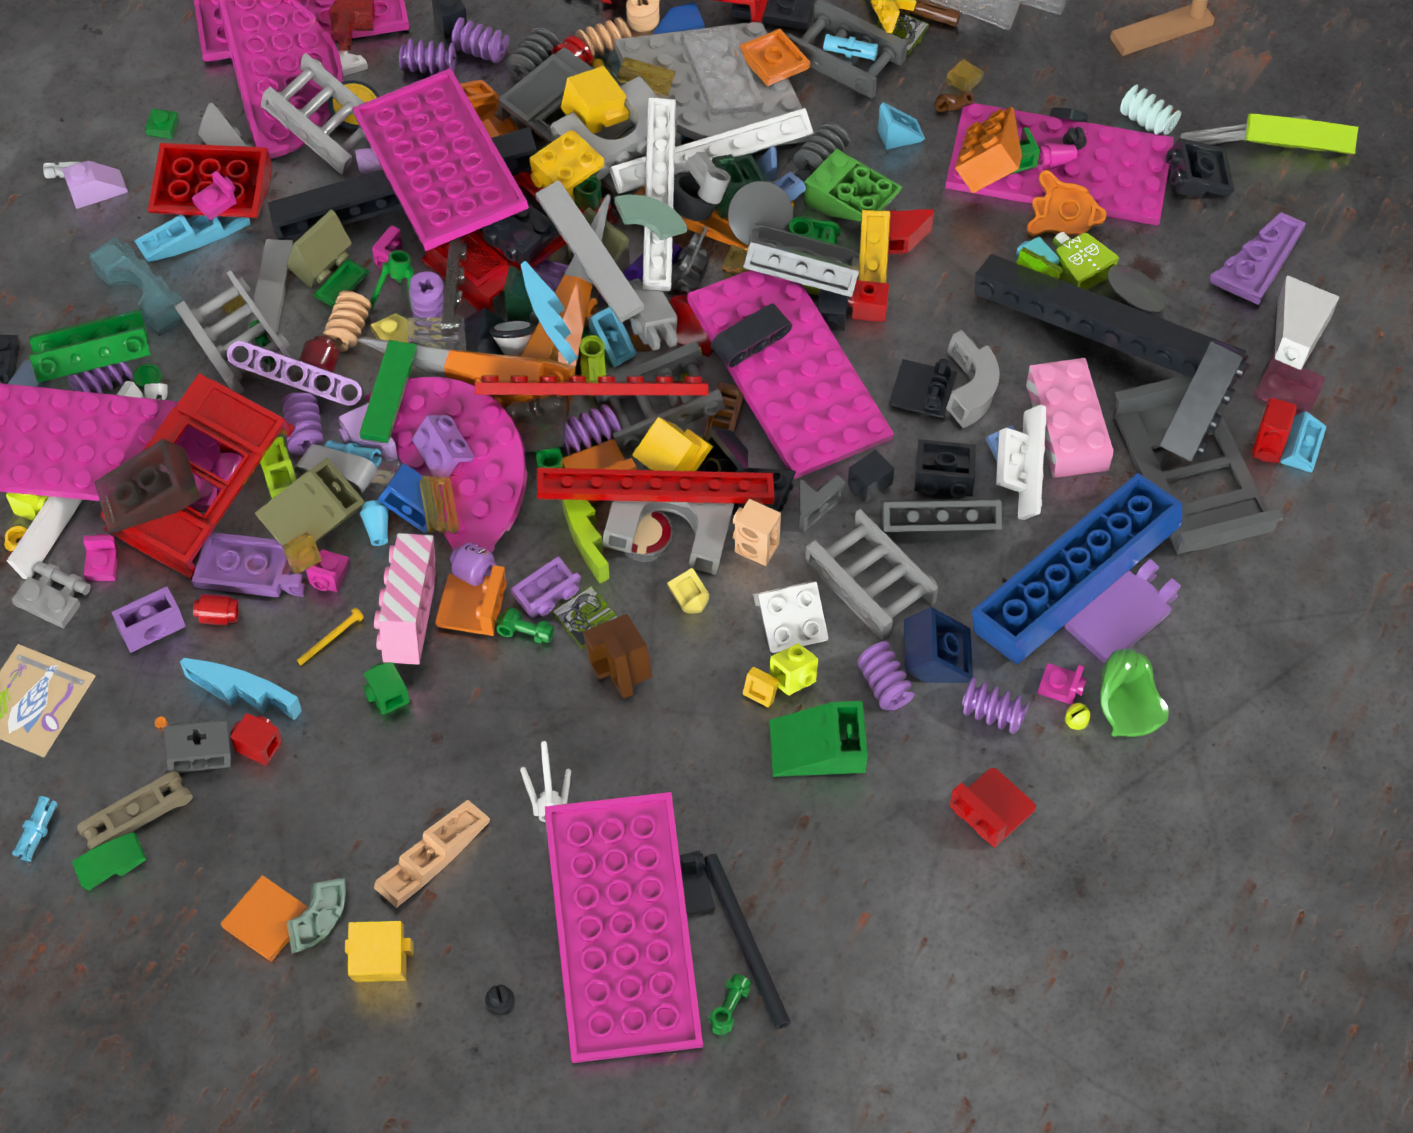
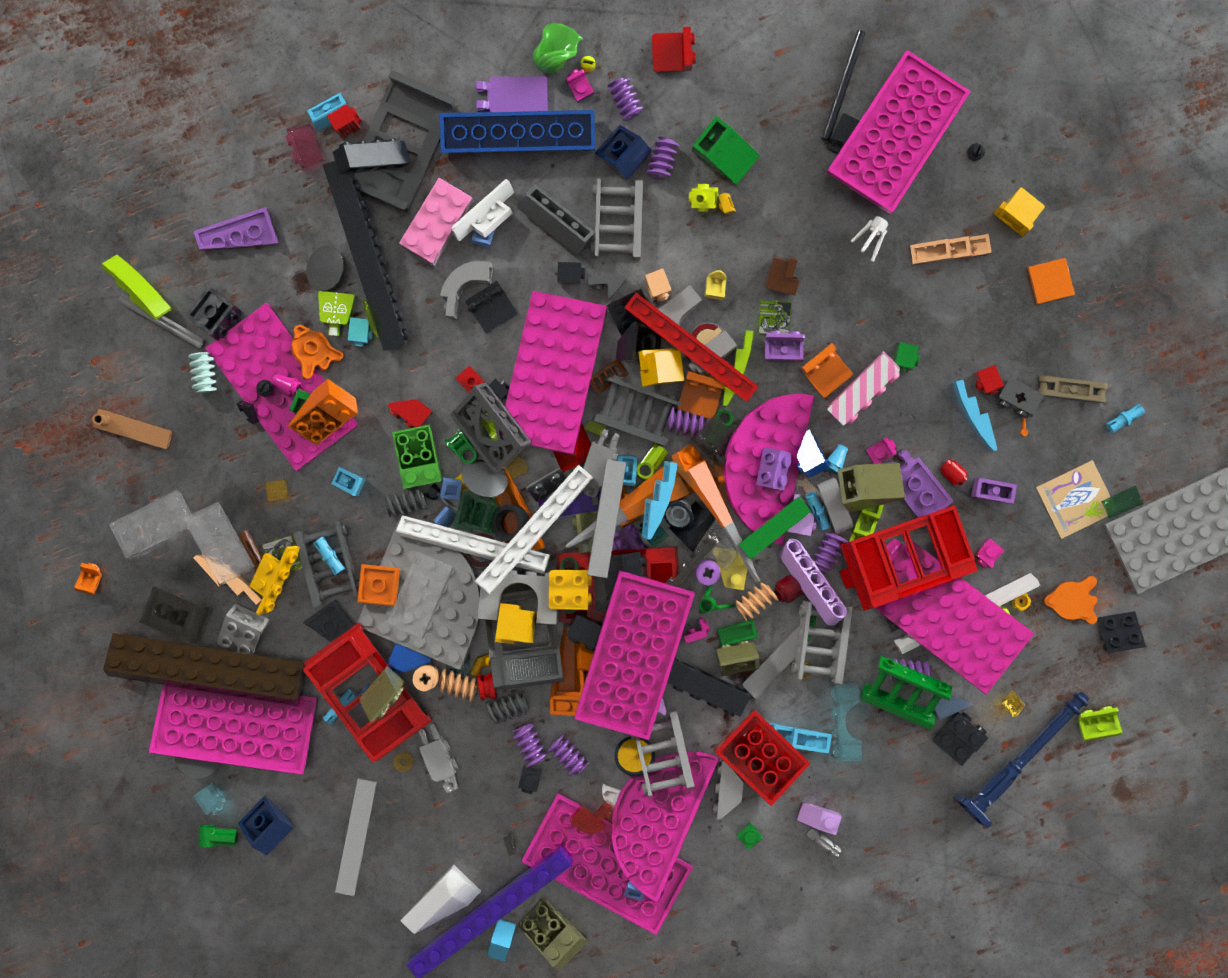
camera: 145 degrees left, 30 degrees up
light grey plate [11,561,91,629] -> none
green slope [72,832,147,891] -> none
clear smoke slope [94,438,201,533] -> none
green piece [133,364,162,390] -> none
white hinge [144,384,168,400] -> none
dark pink bracket [192,171,237,220] -> none
clear yellow plate [282,532,322,574] -> none
sand green tile [286,878,346,954] -> none
yellow piece [296,607,364,666] -> none
clear yellow tile [419,476,459,533] -> none
medium lavender head [450,542,496,586] -> none
plate [475,375,708,395] -> none
green bar [496,607,554,643] -> none
sand green tile [614,195,687,240] -> none
clear yellow tile [617,57,676,96] -> none
light grey piece [686,152,731,204] -> none
green bar [709,974,751,1035] -> none
black beam [710,303,793,368] -> none
white bracket [753,581,829,653] -> none
yellow tile [858,210,890,283] -> none
black plate [914,439,976,499] -> none
reddish brown arm [934,91,975,112] -> none
white slope [1274,275,1339,370] -> none

